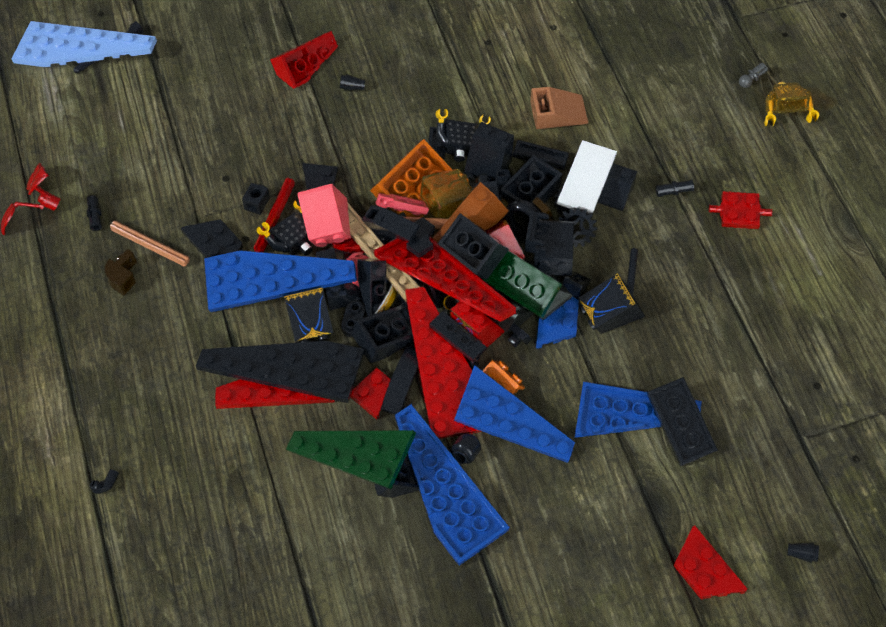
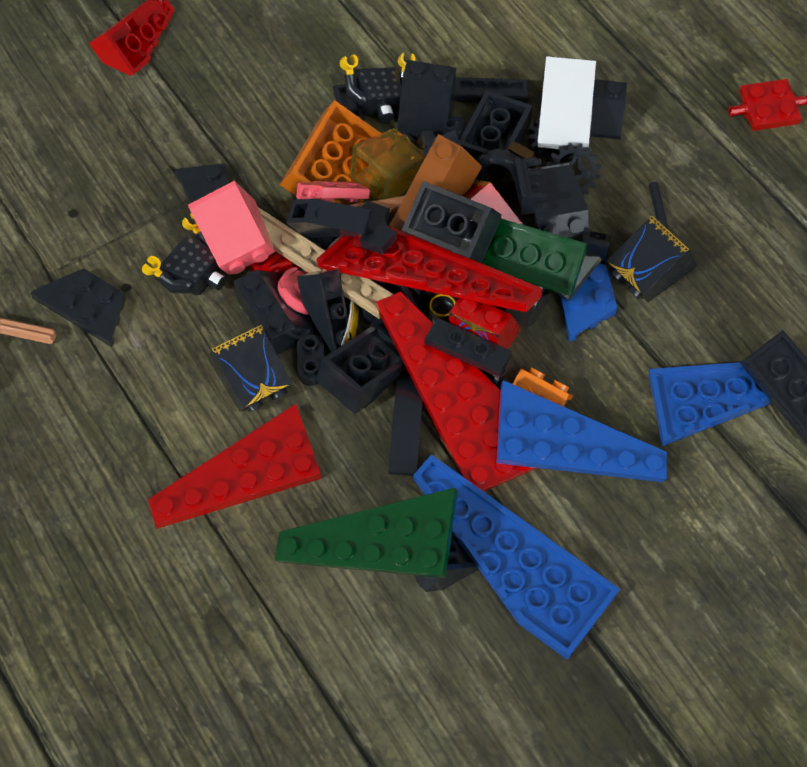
camera: 15 degrees left, 0 degrees up
black arm [90,469,119,494] -> none
black wing [196,341,364,403] -> none
blue wing [204,251,357,312] -> none
black brick [242,183,270,215] -> none
red axle [254,178,295,253] -> none
black cone [339,74,365,91] -> none
red wing [350,368,391,420] -> none
black head [451,434,481,464] -> none
black tile [508,323,532,348] -> none
nougat slope [530,87,588,129] -> none
black pin [656,179,694,197] -> none

